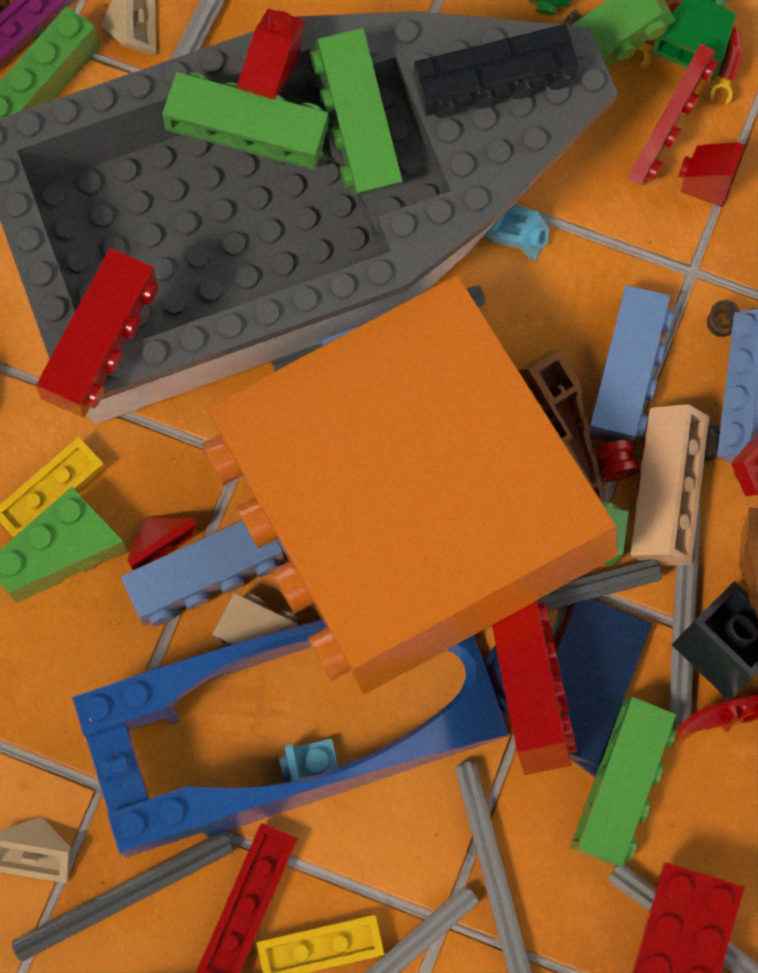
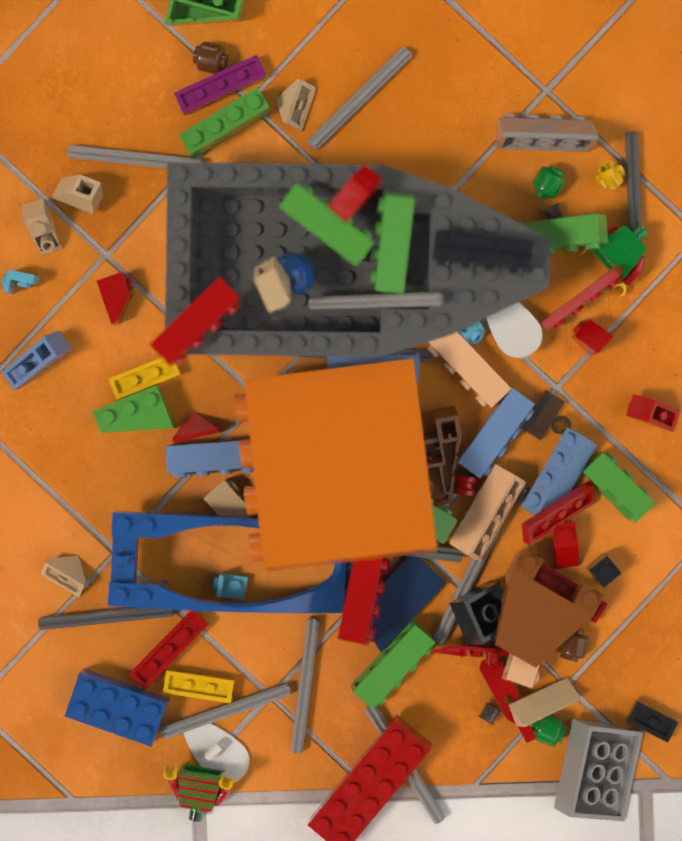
camera: 15 degrees right, 15 degrees up
none -> tan slope [254,257,290,313]
none -> blue hair [276,252,315,295]
none -> light grey axle [308,292,443,310]
none -> light nougat brick [427,332,511,408]
none -> white shield [487,302,542,358]
none -> clear smoke tile [521,390,565,441]

